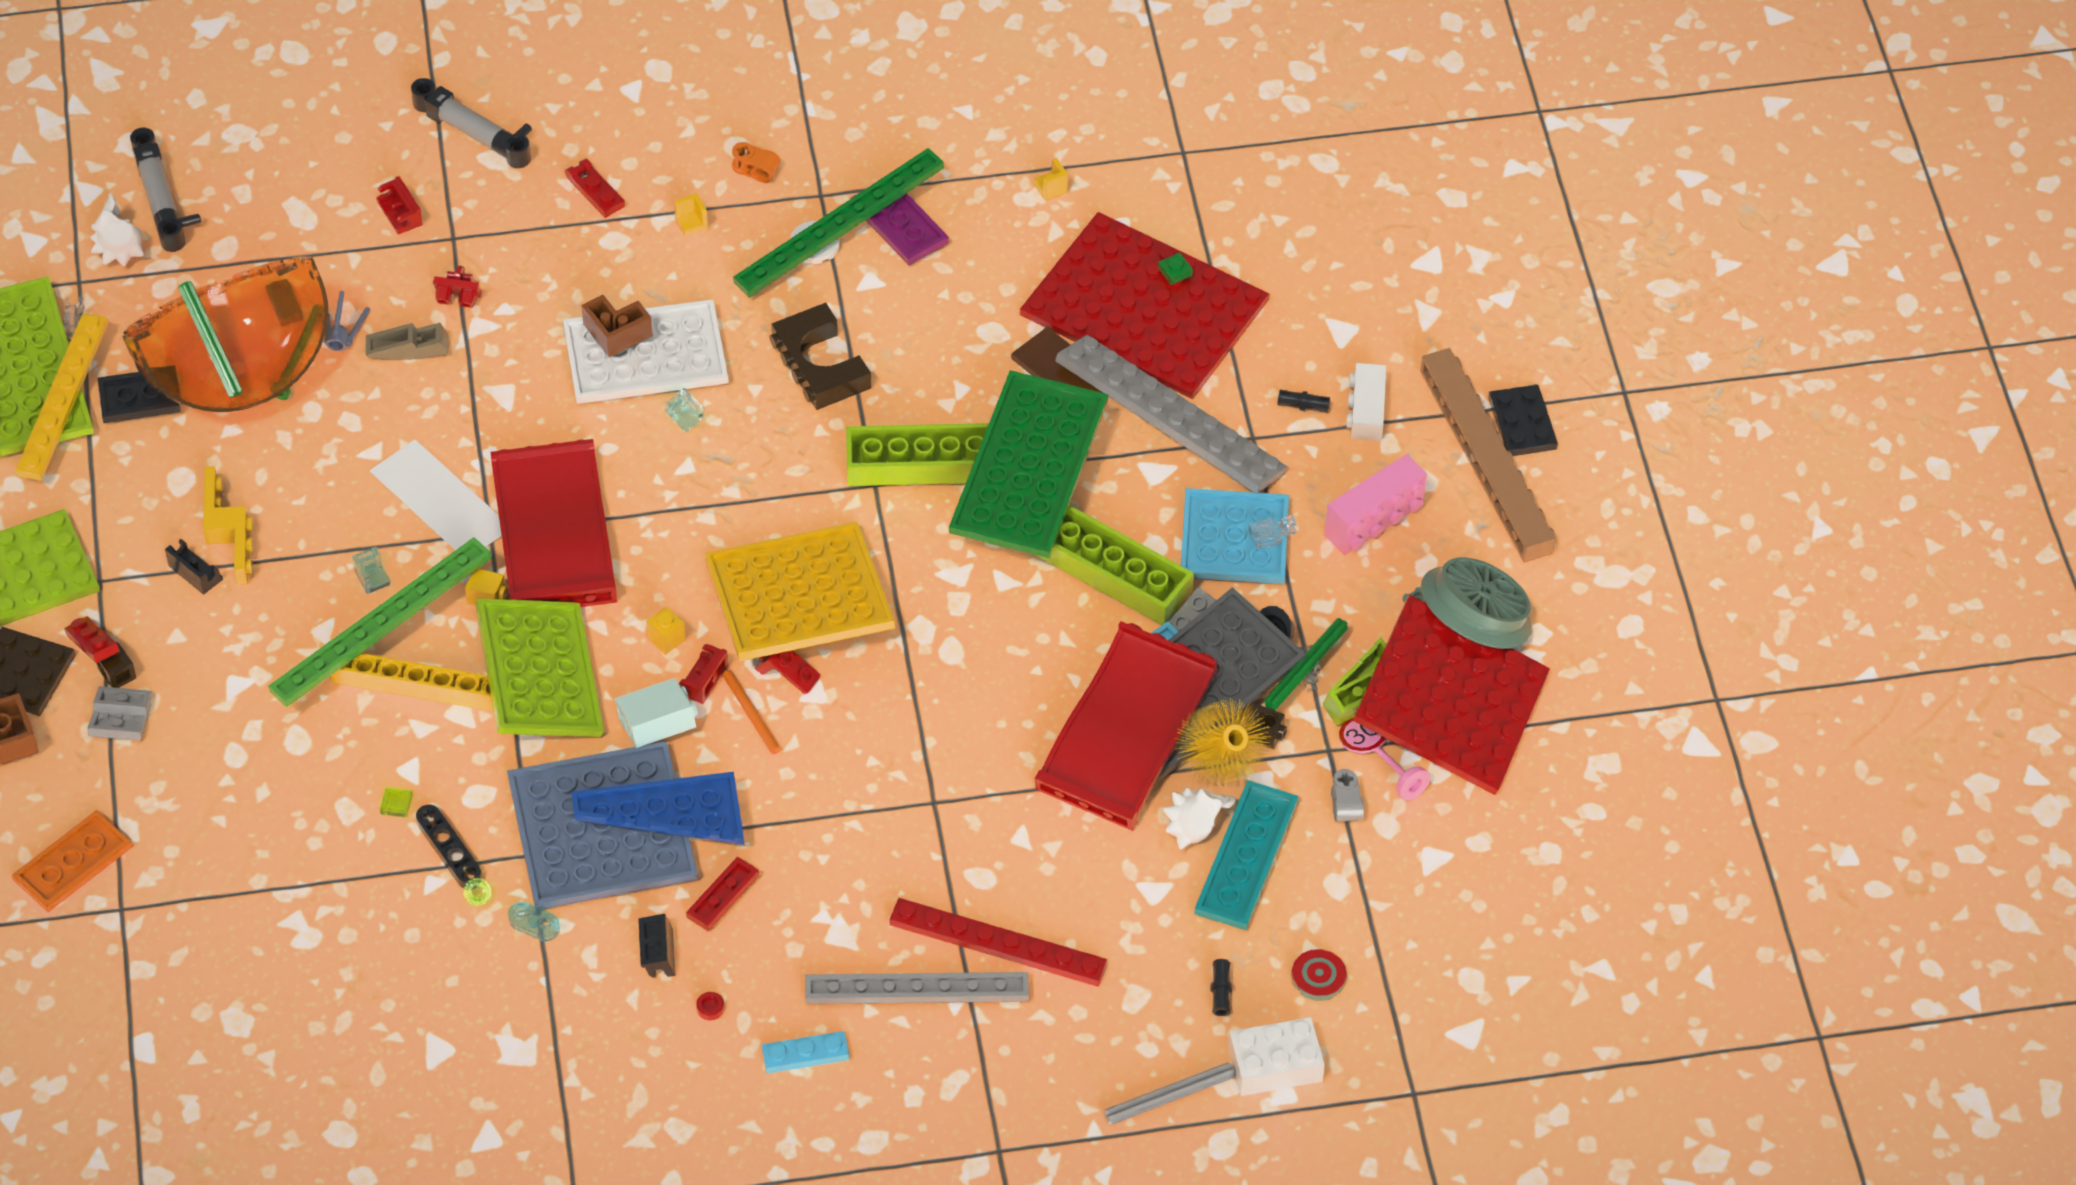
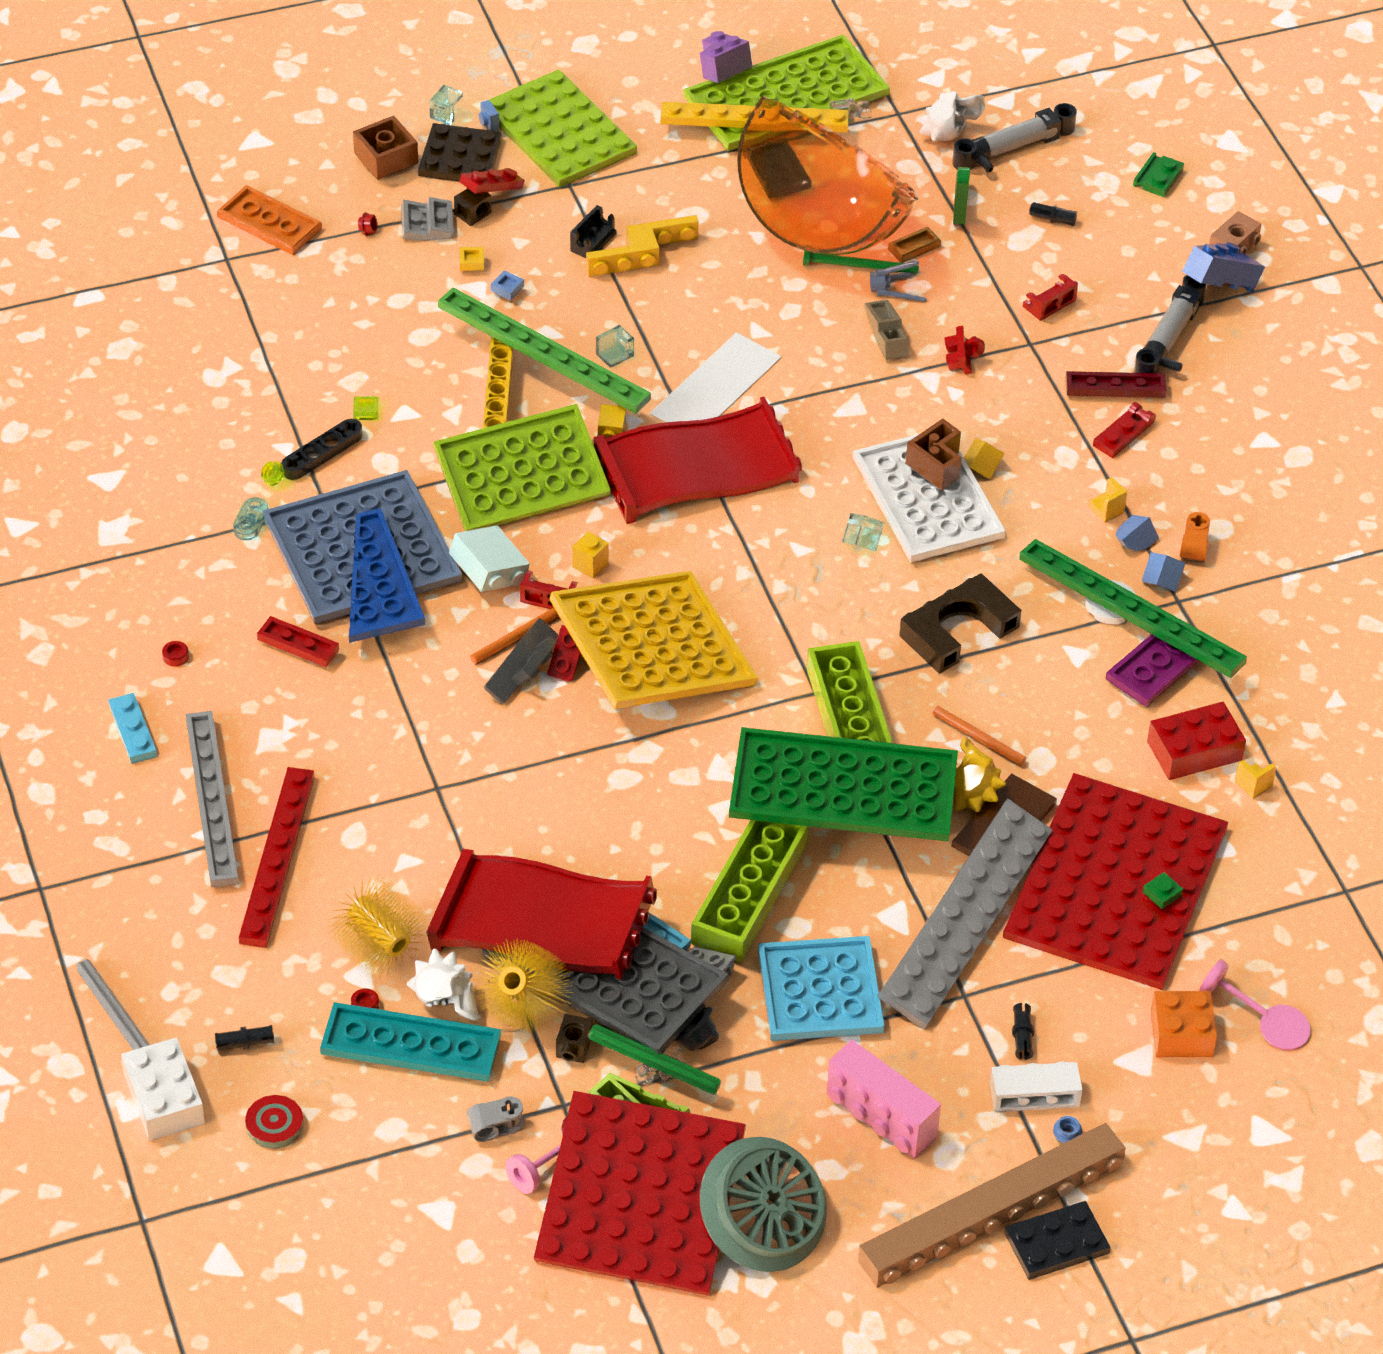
camera: 80 degrees right, 5 degrees down
axle [178,281,243,398] -> none
black hinge [638,913,675,978] -> none
clear plate [1249,515,1297,550] -> none
none -> yellow piece [327,875,430,978]
none -> red tile [351,988,379,1009]
none -> red plate [358,212,378,236]
none -> yellow plate [459,247,484,271]
none -> dark grey bracket [483,618,558,704]
none -> medium blue plate [490,270,524,300]
none -> orange bar [933,706,1027,766]
none -> green beam [953,167,970,225]
none -> yellow head [953,737,1006,812]
none -> yellow panel [964,437,1005,479]
none -> black axle [1029,202,1078,226]
none -> medium blue plate [1053,1116,1082,1143]
none -> dark red plate [1065,371,1167,398]
none -> medium blue brick [1115,515,1159,551]
none -> green plate [1133,152,1184,197]
none -> medium blue panel [1142,552,1185,592]
none -> red brick [1147,701,1246,780]
none -> orange brick [1151,991,1217,1057]
none -> wedge [1182,242,1265,292]
none -> bright pink piece [1199,959,1310,1051]
none -> nougat brick [1209,211,1262,255]

